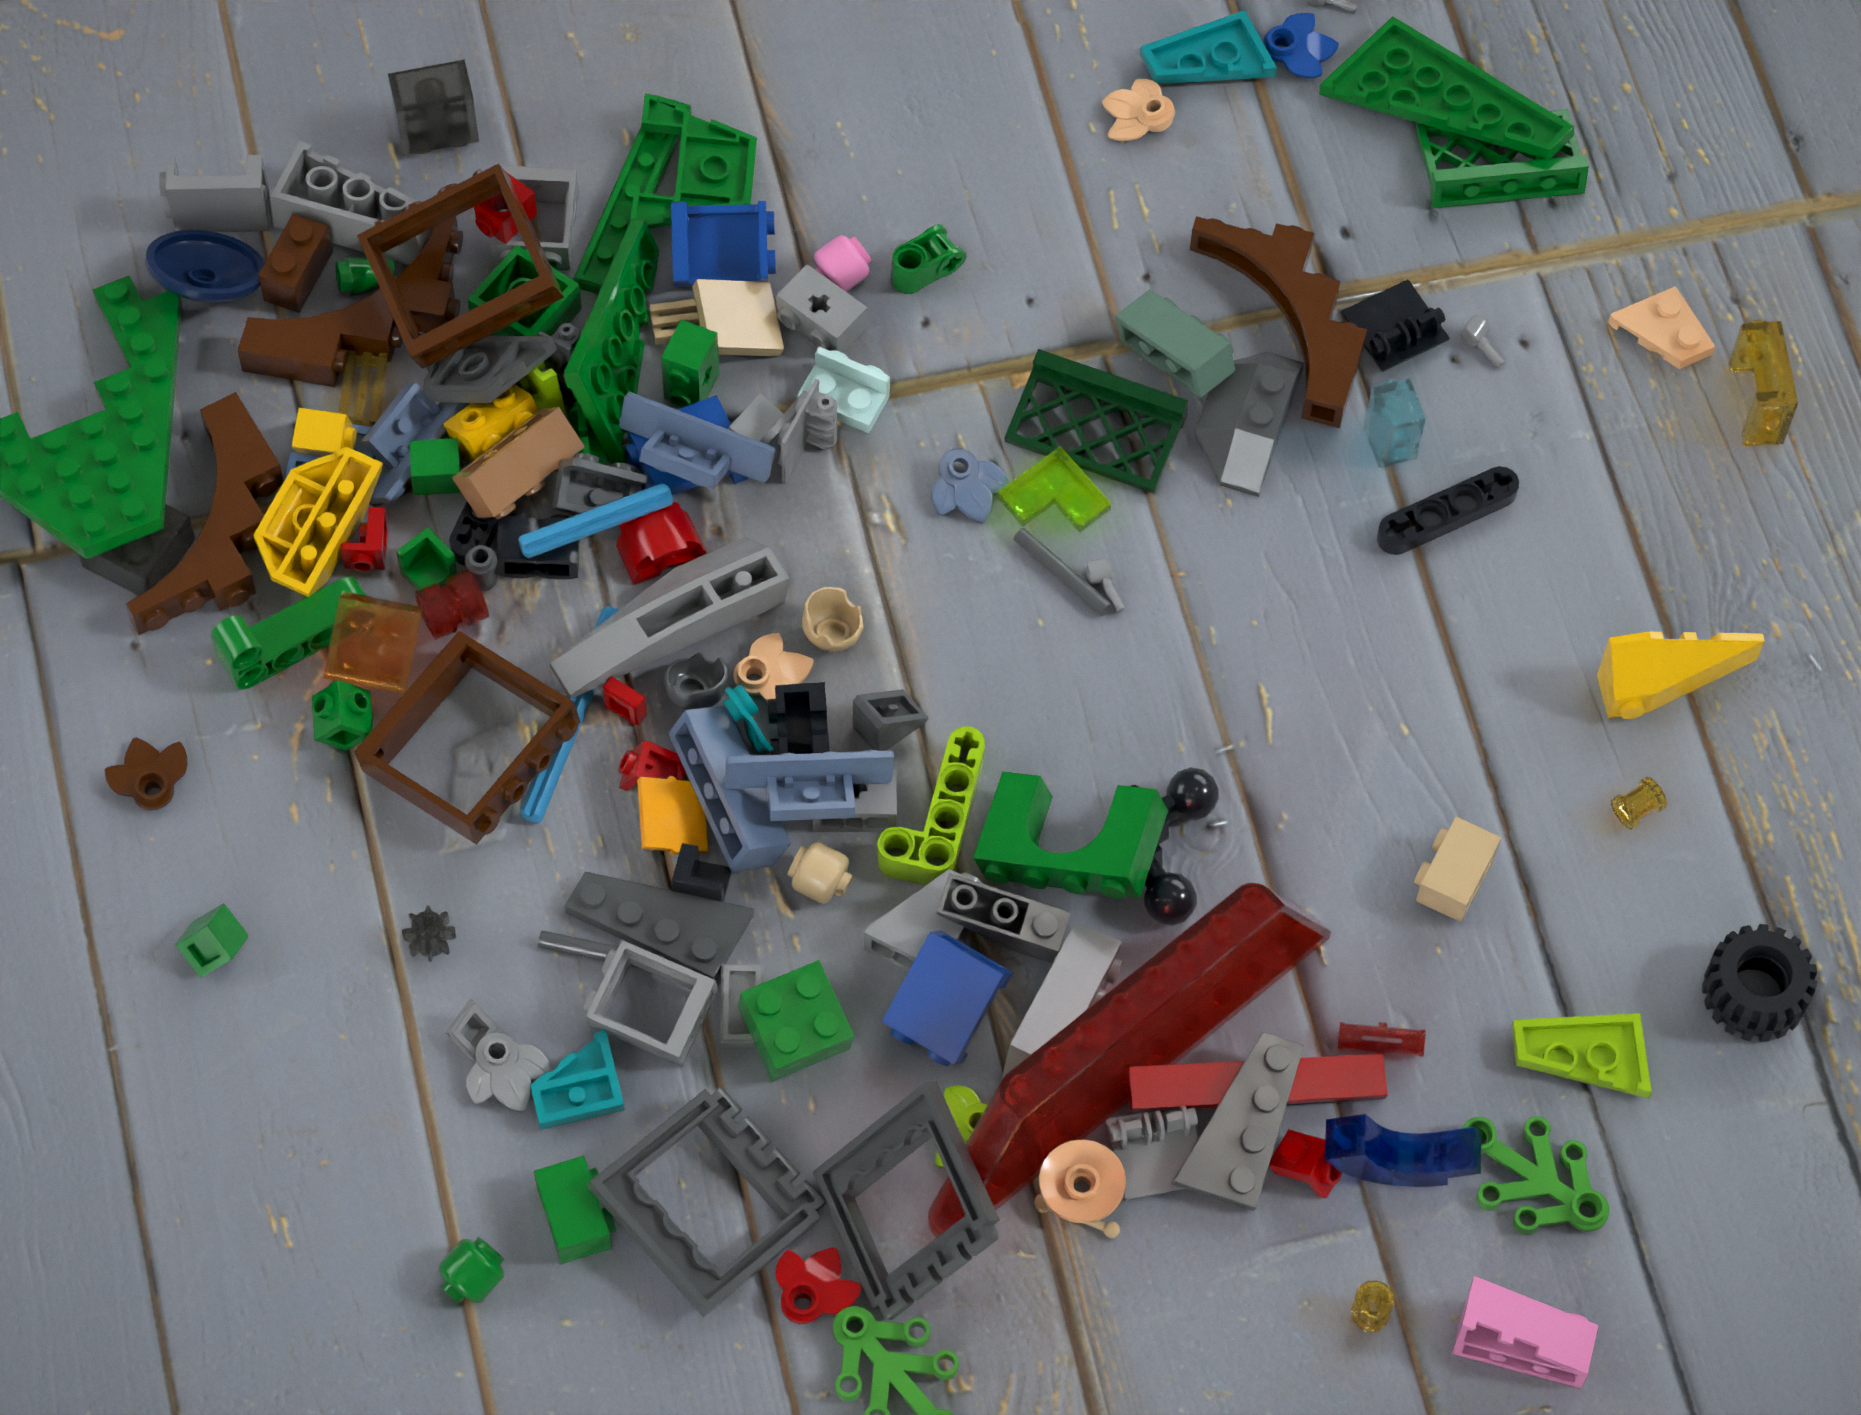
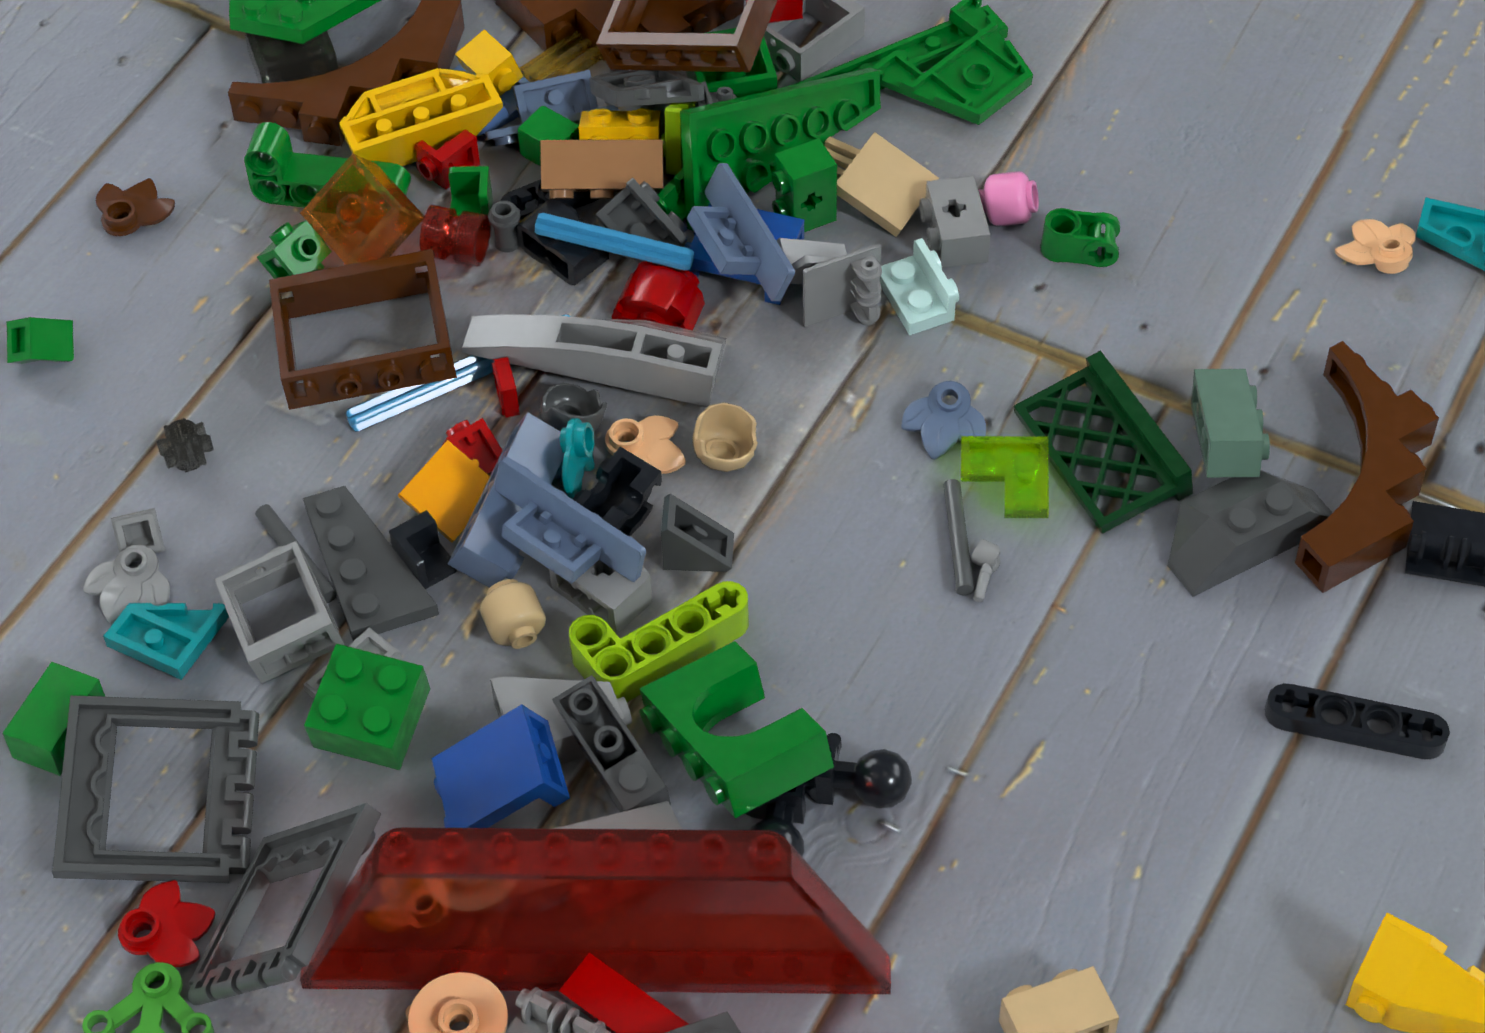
camera: 45 degrees right, 10 degrees down
blue panel [671,201,776,287] -> none
clear light blue brick [1364,378,1426,468] -> none

